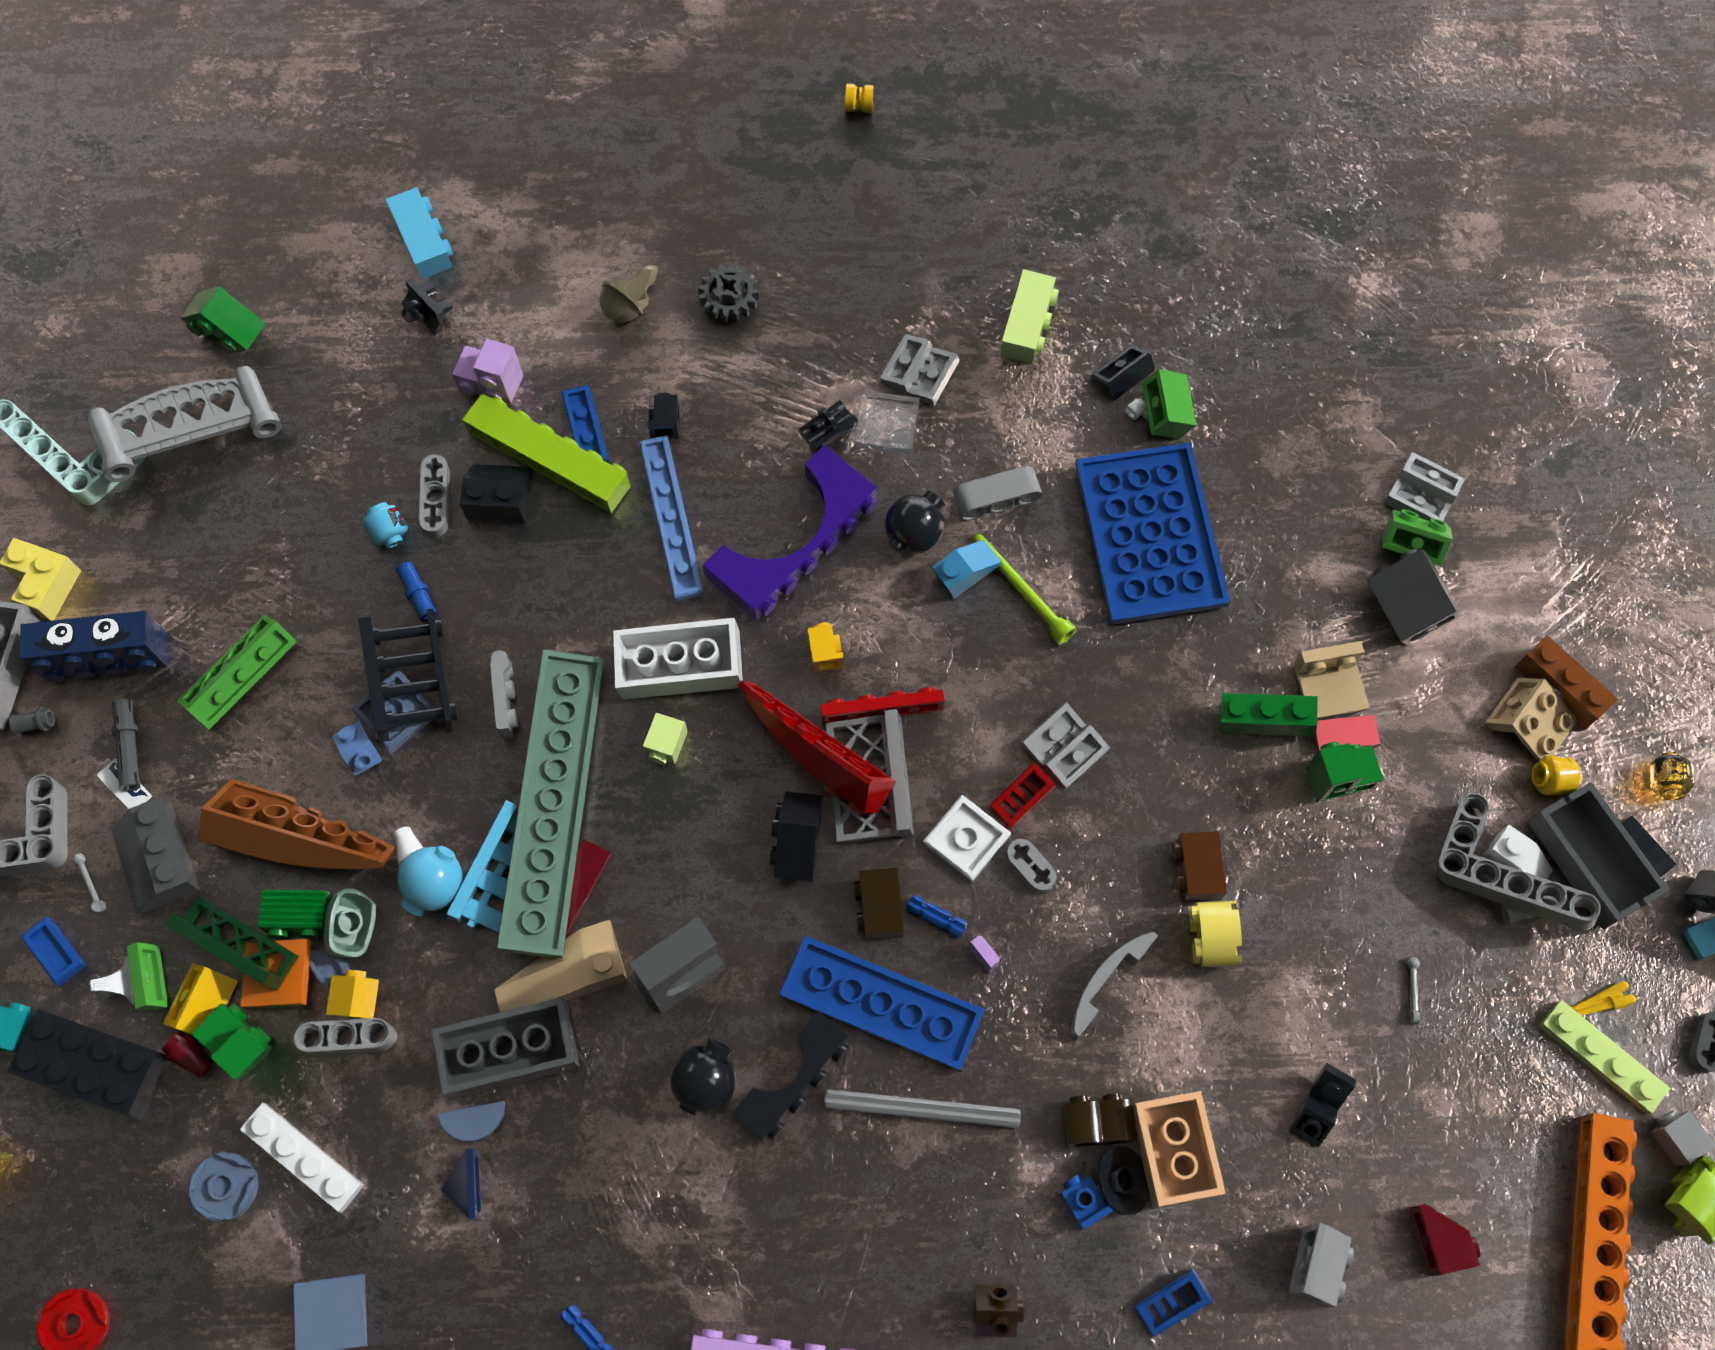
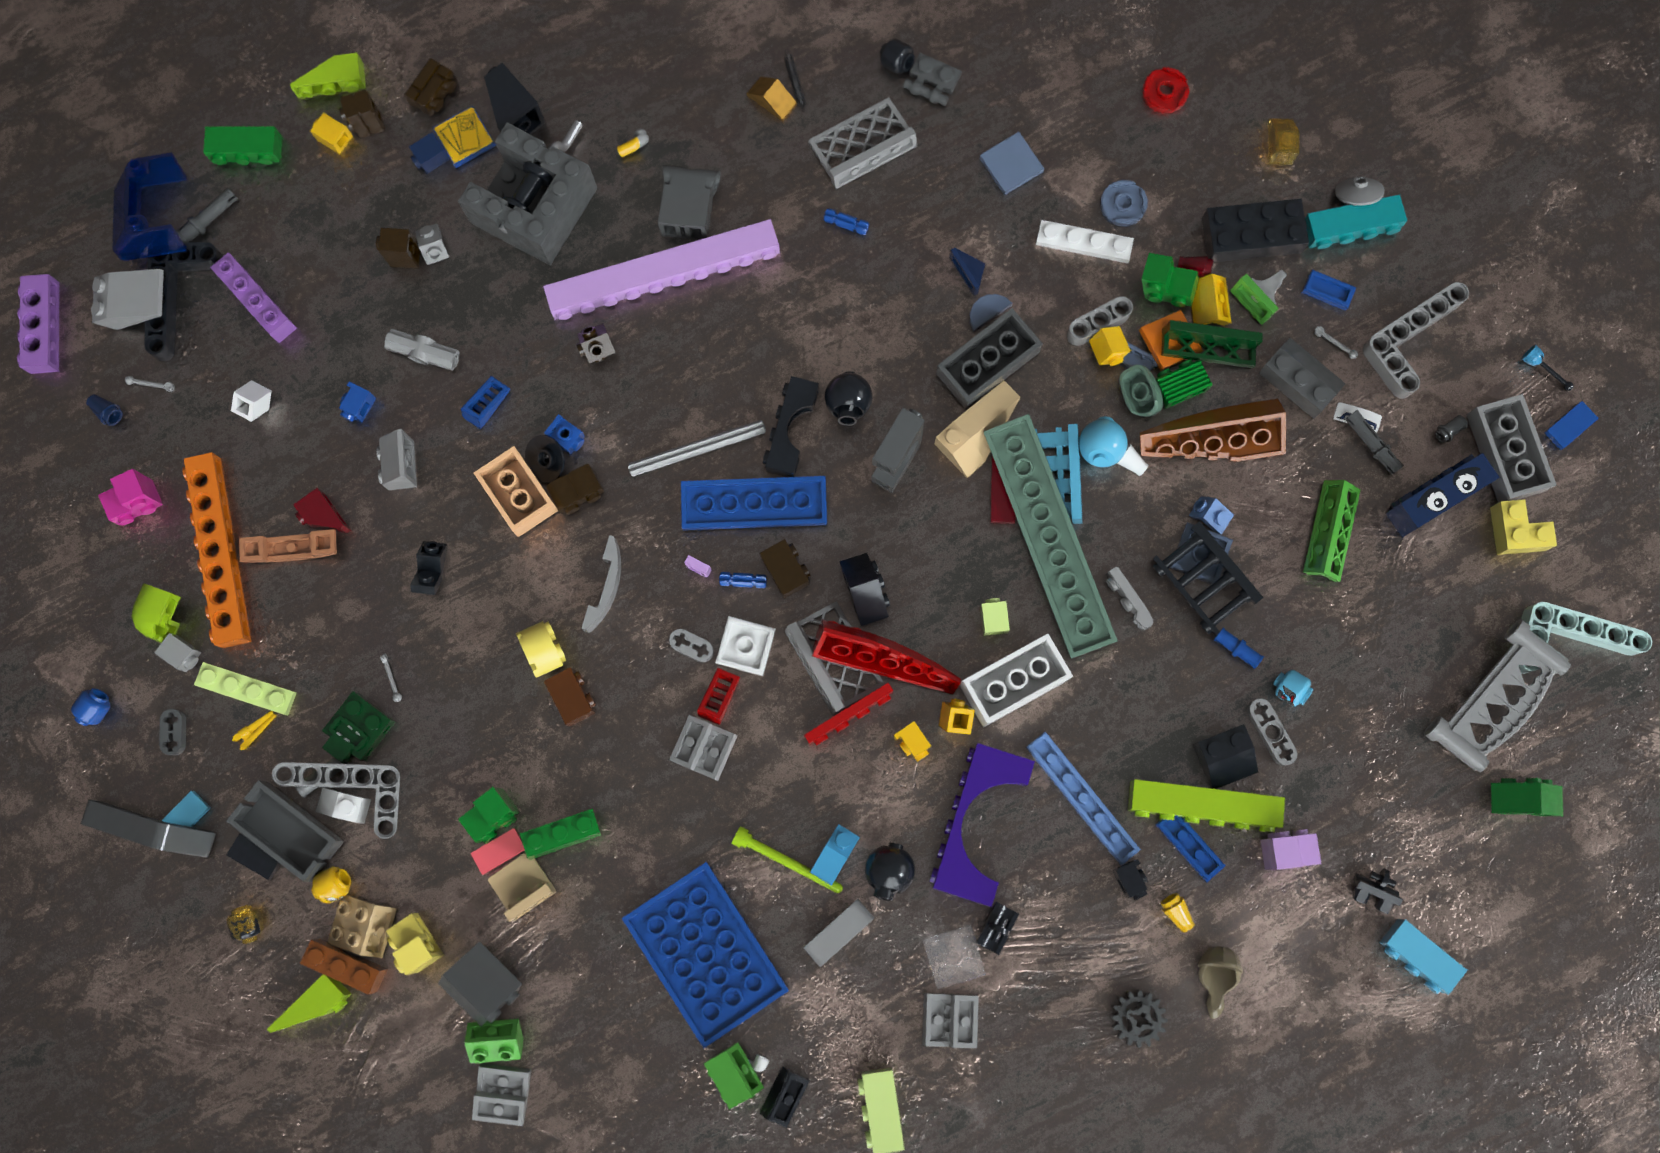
camera: 160 degrees right, 10 degrees up
none -> nougat slope [239,529,337,563]
none -> lime slope [267,974,351,1033]
none -> dark green piece [322,691,396,764]
none -> light yellow brick [386,913,444,975]
none -> yellow brick [939,699,975,735]
none -> yellow cone [1161,893,1195,933]

